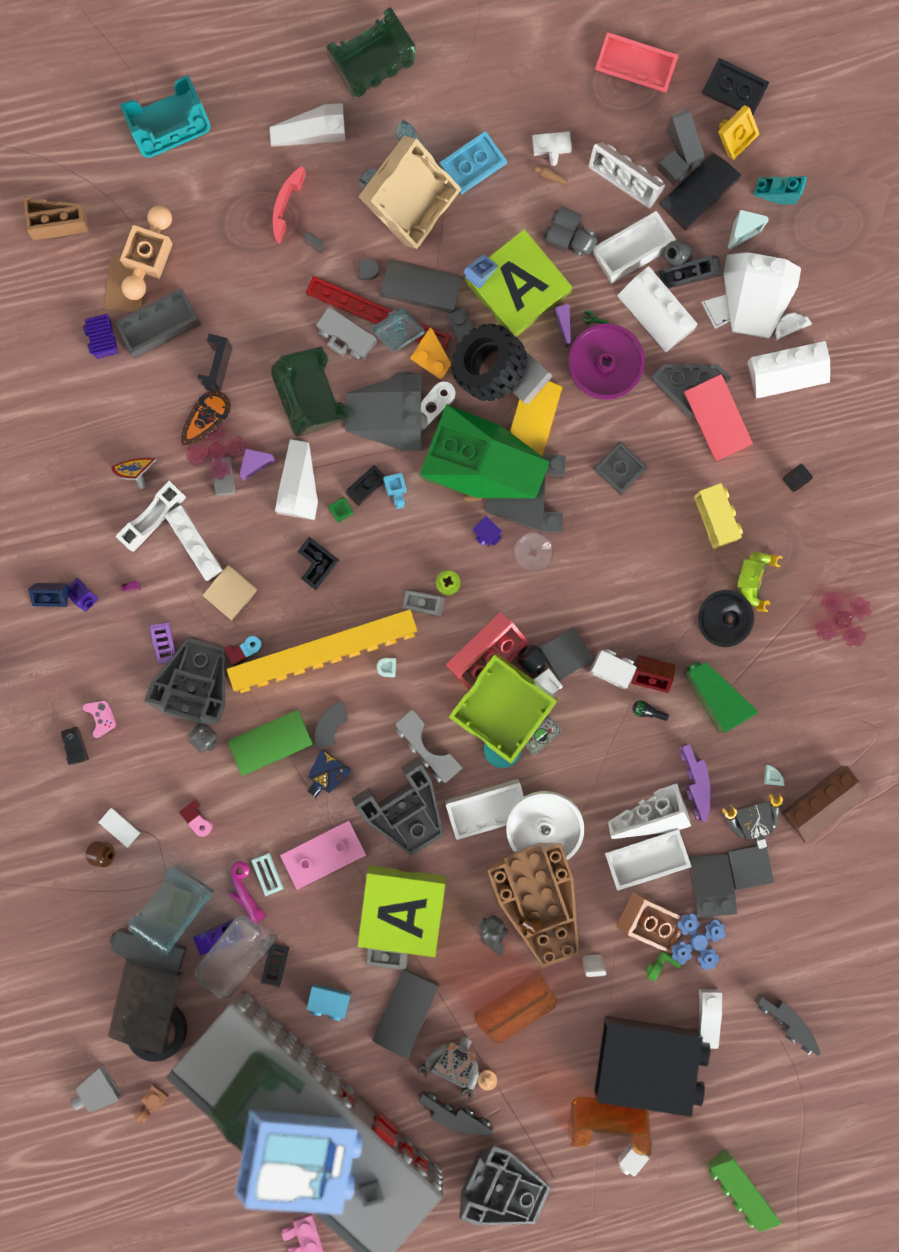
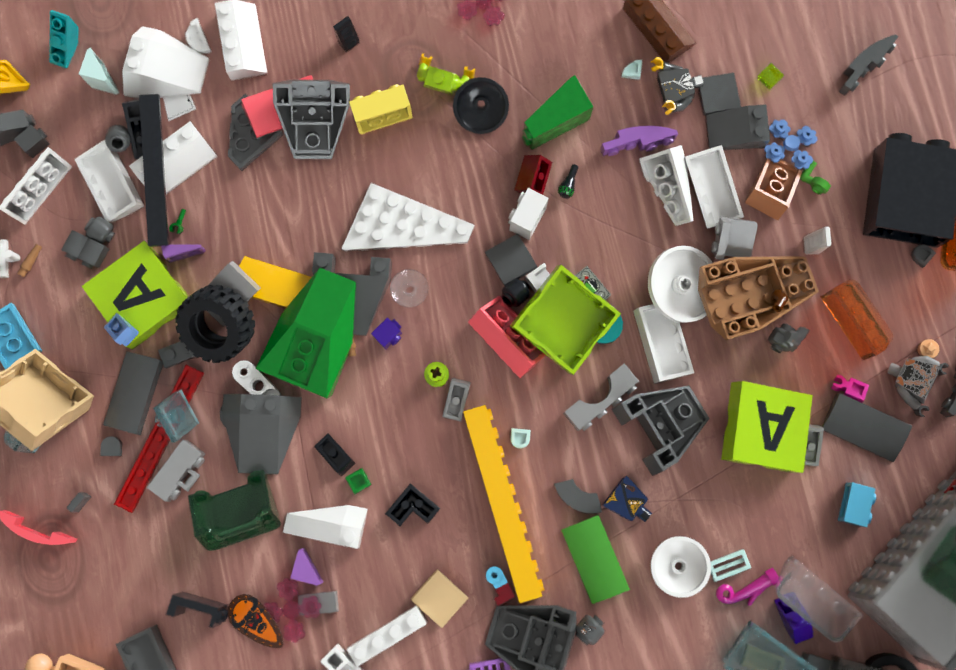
camera: 85 degrees left, 5 degrees down
leg [179,799,213,837] -> none
black slope [261,944,289,988] -> none
bright pink plate [280,820,366,890] -> none
medium azure plate [383,473,407,509] -> none
light orange wing [410,328,451,380] -> none
magenta dish [568,323,645,400] -> none
dark grey tile [593,442,648,495] -> none
black slope [659,153,741,231] -> none
white slope [698,989,722,1049] -> none
none -> black tile [139,94,169,247]
none -> dark grey wedge [273,80,350,159]
none -> white wing [342,183,475,252]
none -> white dish [651,536,711,597]
none -> light grey bracket [711,217,758,260]
none -> clear neon green tile [757,63,784,90]
none -> dark pink plate [831,375,869,403]
none -> dark grey tile [911,244,936,268]

